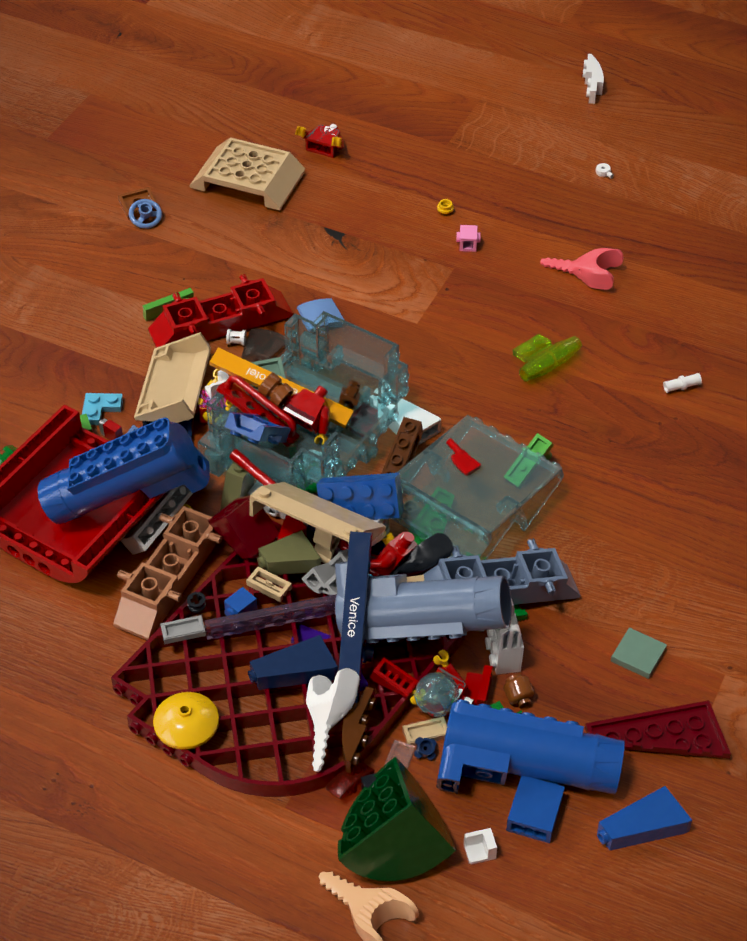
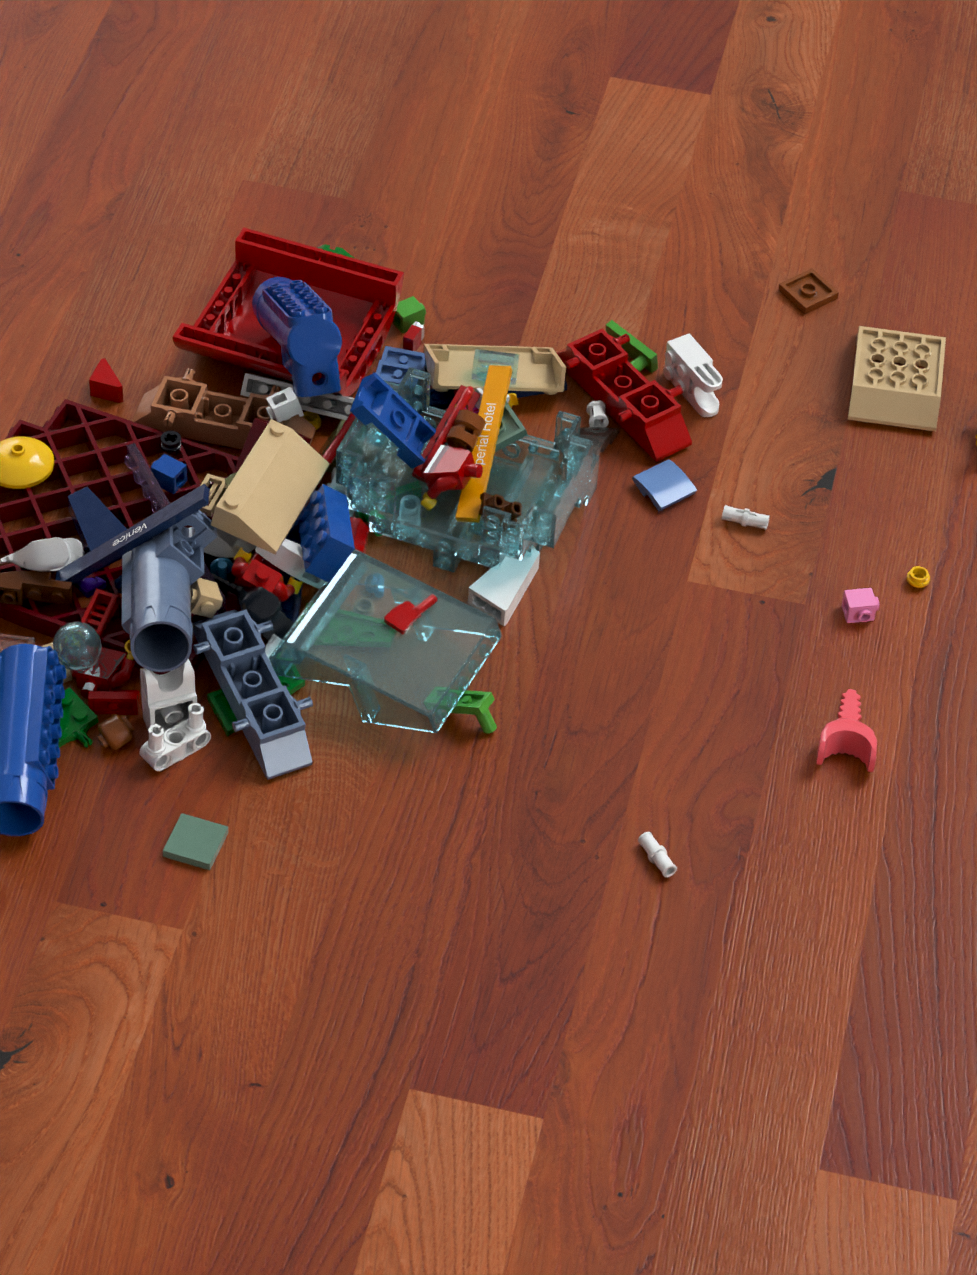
camera: 75 degrees right, 0 degrees up
medium azure plate [82,393,123,425] -> none
medium blue piece [129,199,162,229] -> none
light grey tile [160,615,206,644] -> none
reddish brown brick [381,417,423,489] -> none
clear neon green plate [513,334,582,382] -> none
dark red wing [585,700,731,759] -> none
none -> red slope [89,358,124,403]
none -> white piece [139,703,211,771]
none -> white brick [266,387,304,423]
none -> clear light blue brick [472,349,519,385]
none -> white brick [663,333,723,417]
none -> white pin [722,505,770,530]

